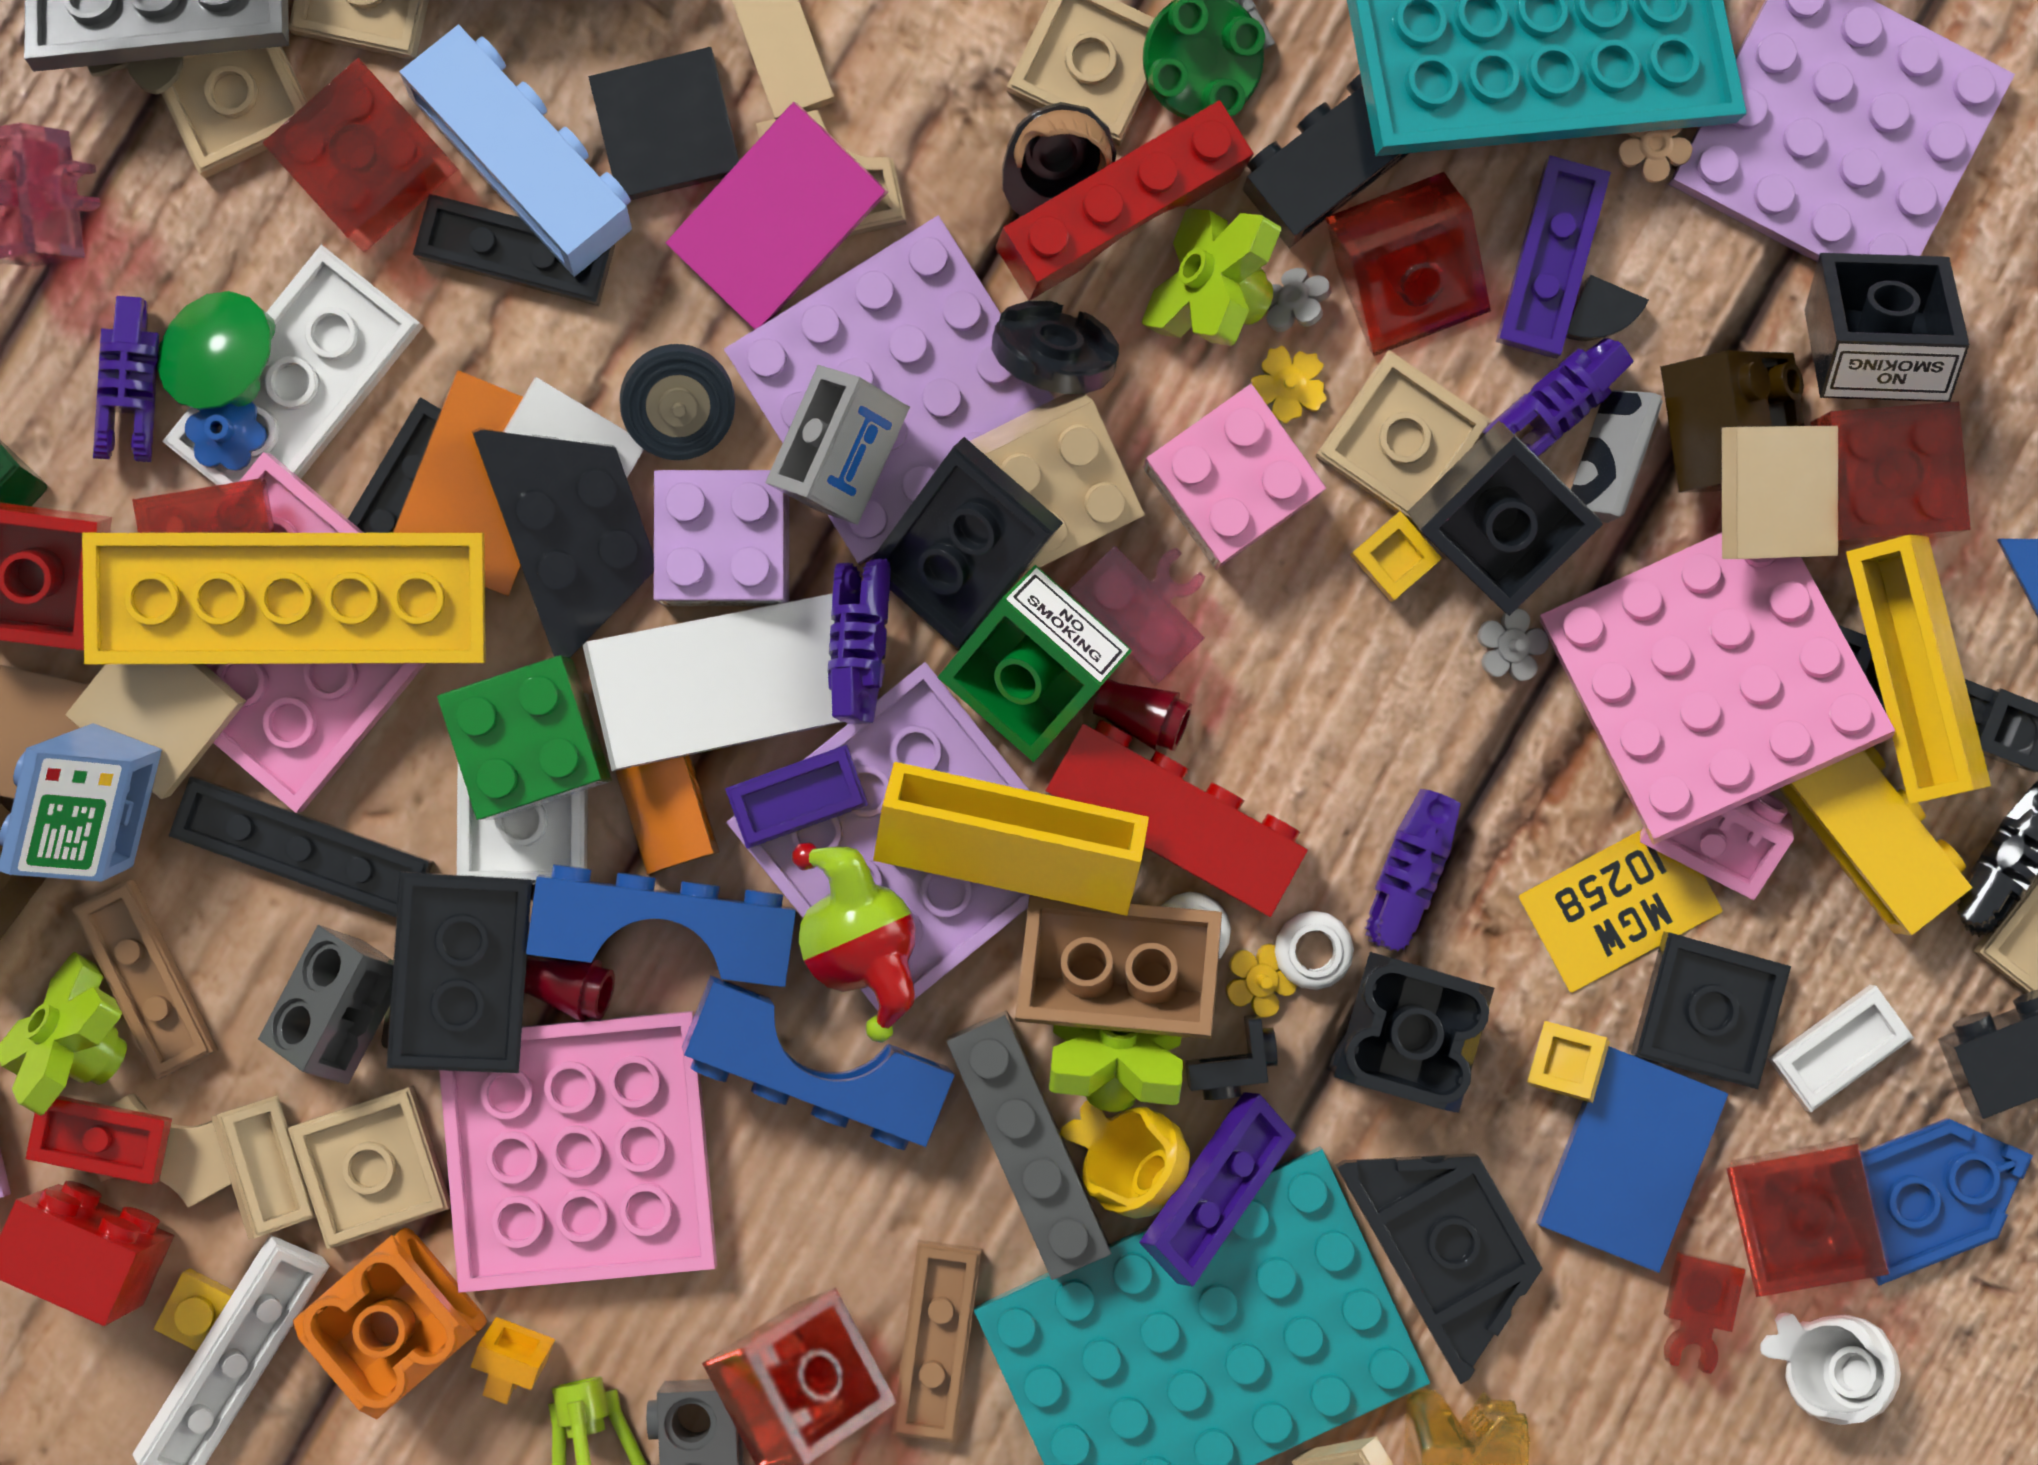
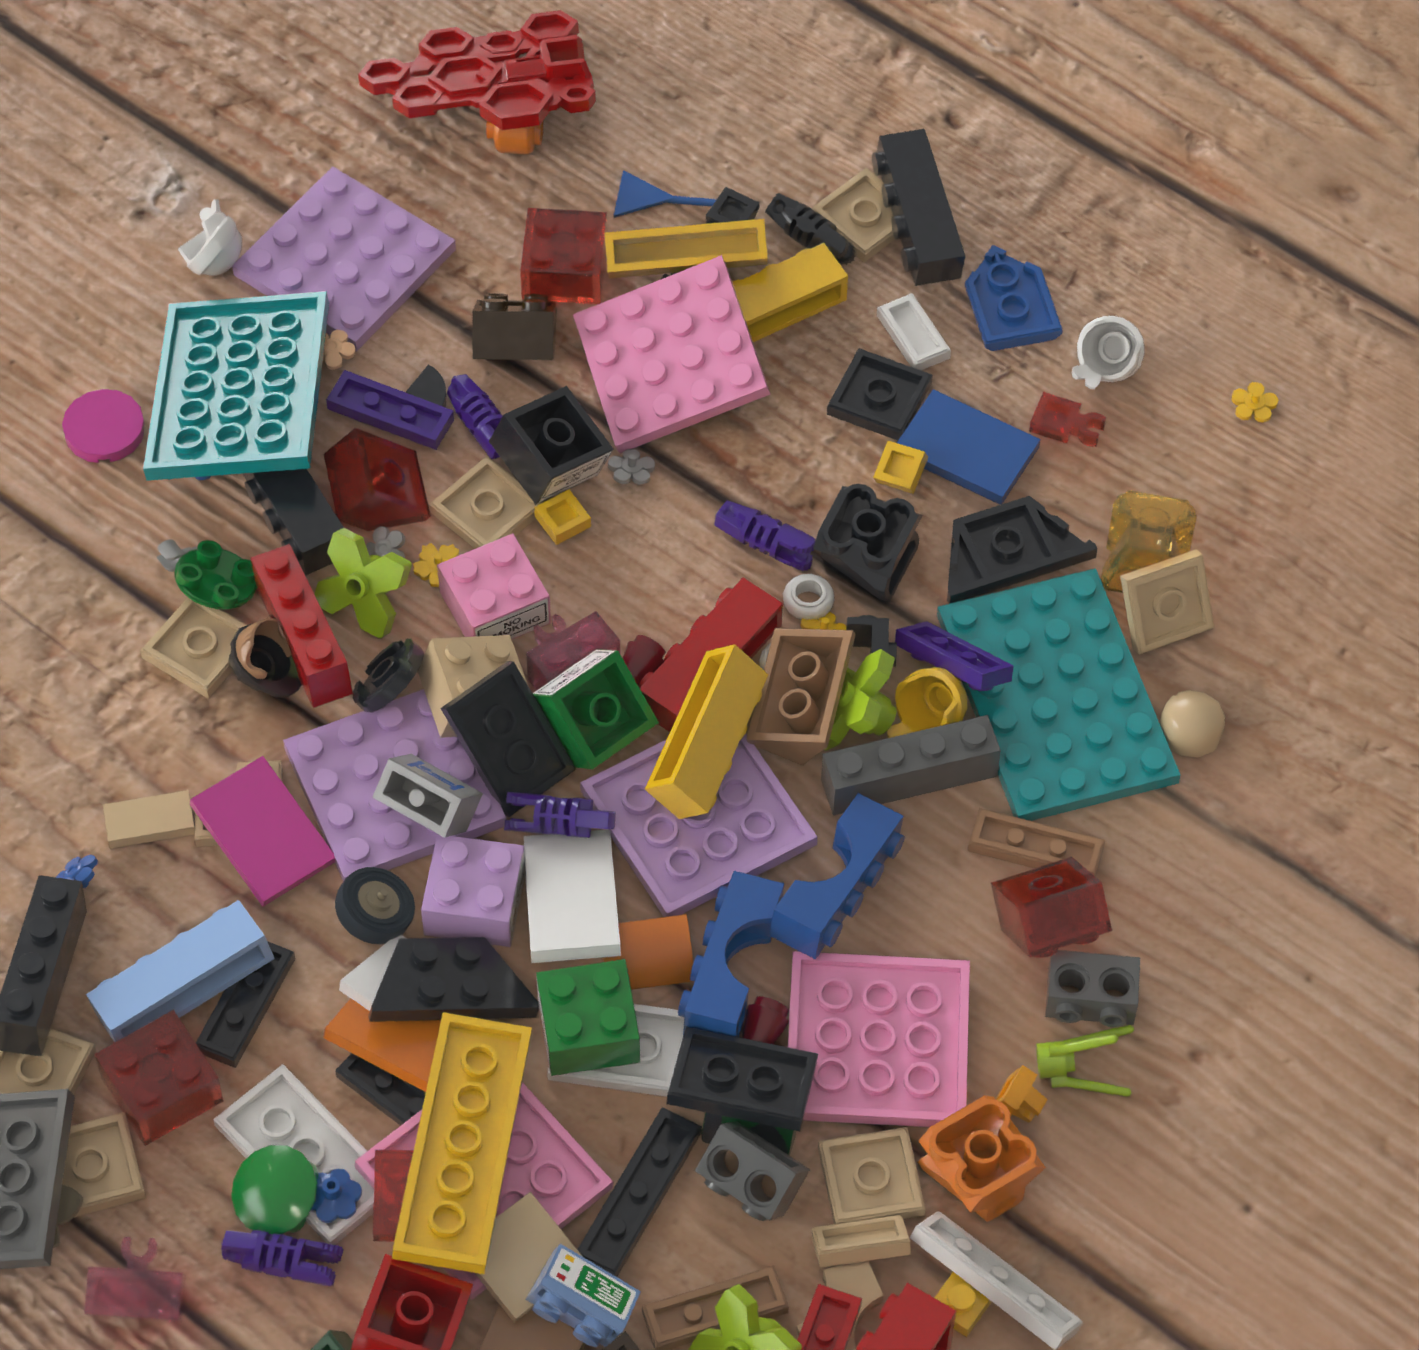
camera: 85 degrees left, 30 degrees down
black tile [588,47,740,200] -> none
dark purple tile [725,745,869,849] -> none
piece [792,842,916,1043] -> none
yellow sticker [1519,829,1723,993] -> none
light grey slope [1571,390,1663,523] -> none
bright pink bracket [1640,794,1794,900] -> none
tan tile [1722,426,1838,559] -> none
clear red brick [1726,1136,1890,1297] -> none
black brick [1804,253,1970,402] -> none

